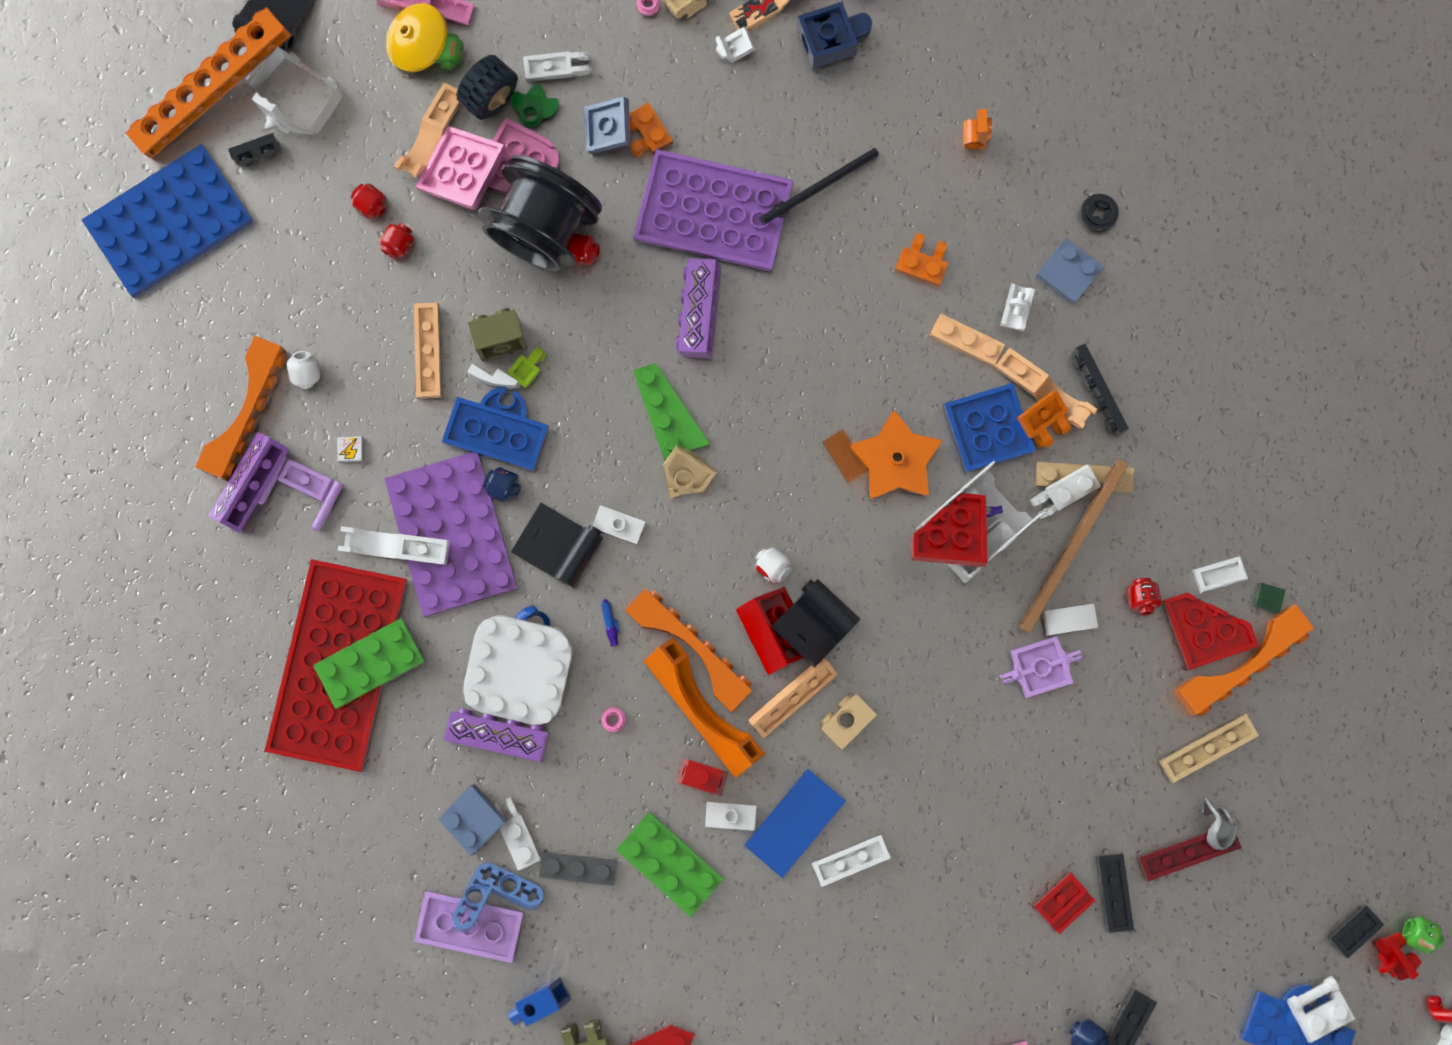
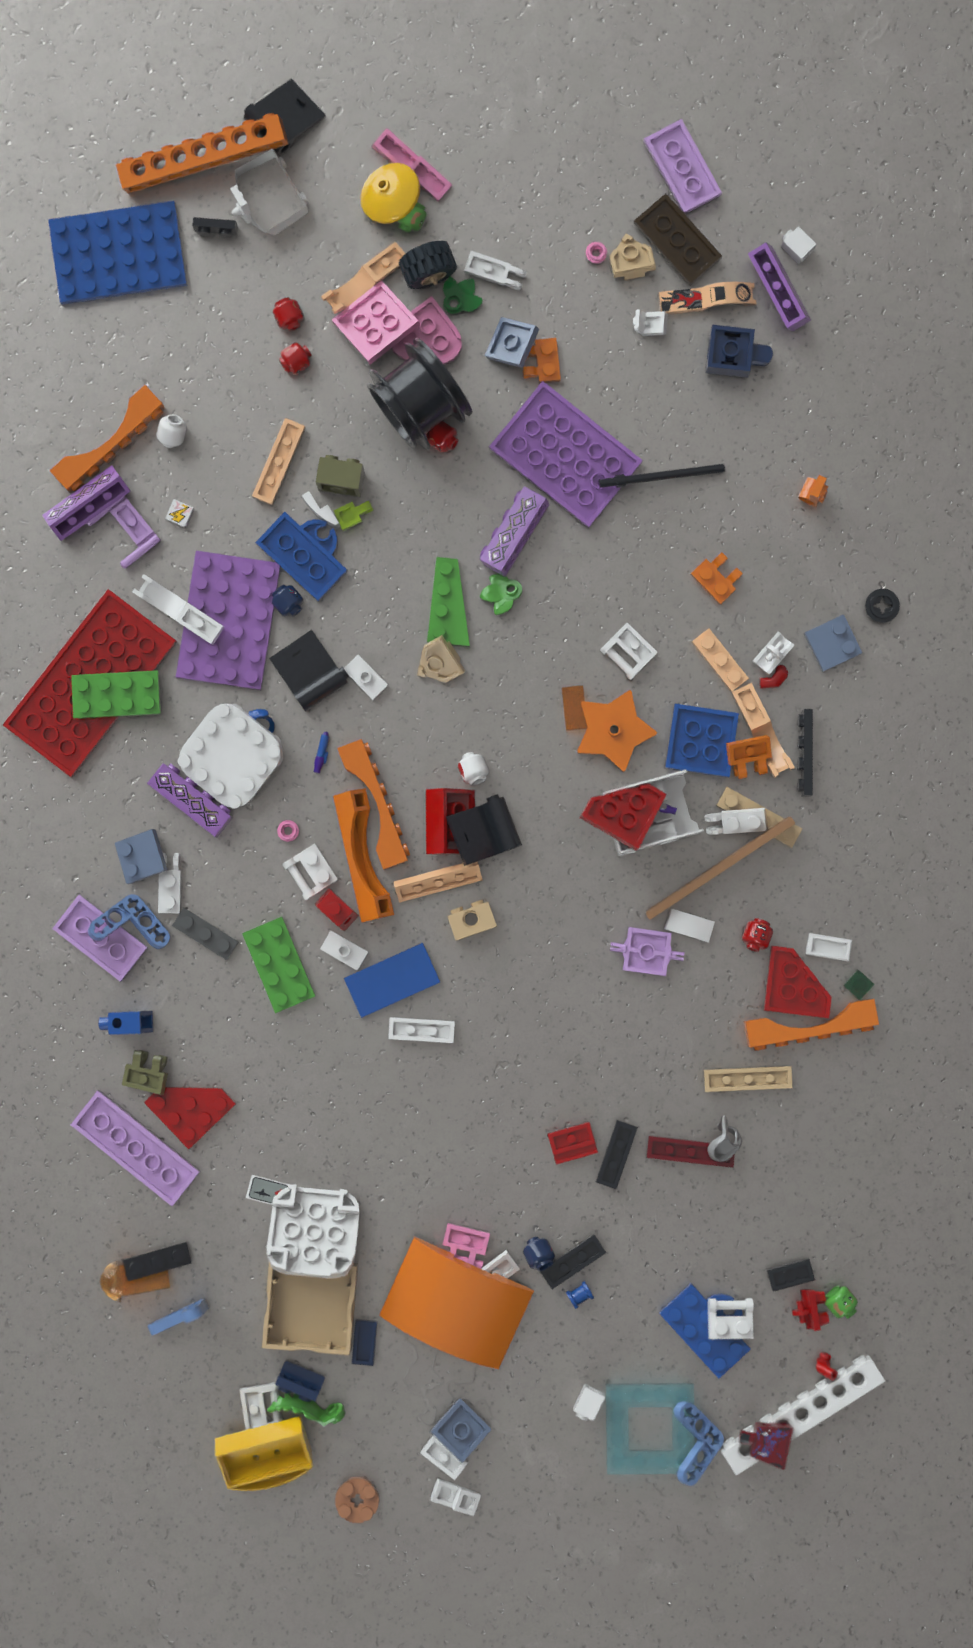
camera: 30 degrees right, 5 degrees up
none -> white plate [282,843,338,901]
none -> bright green plate [480,574,522,615]
none -> white plate [600,623,658,680]
none -> red arm [759,665,788,689]

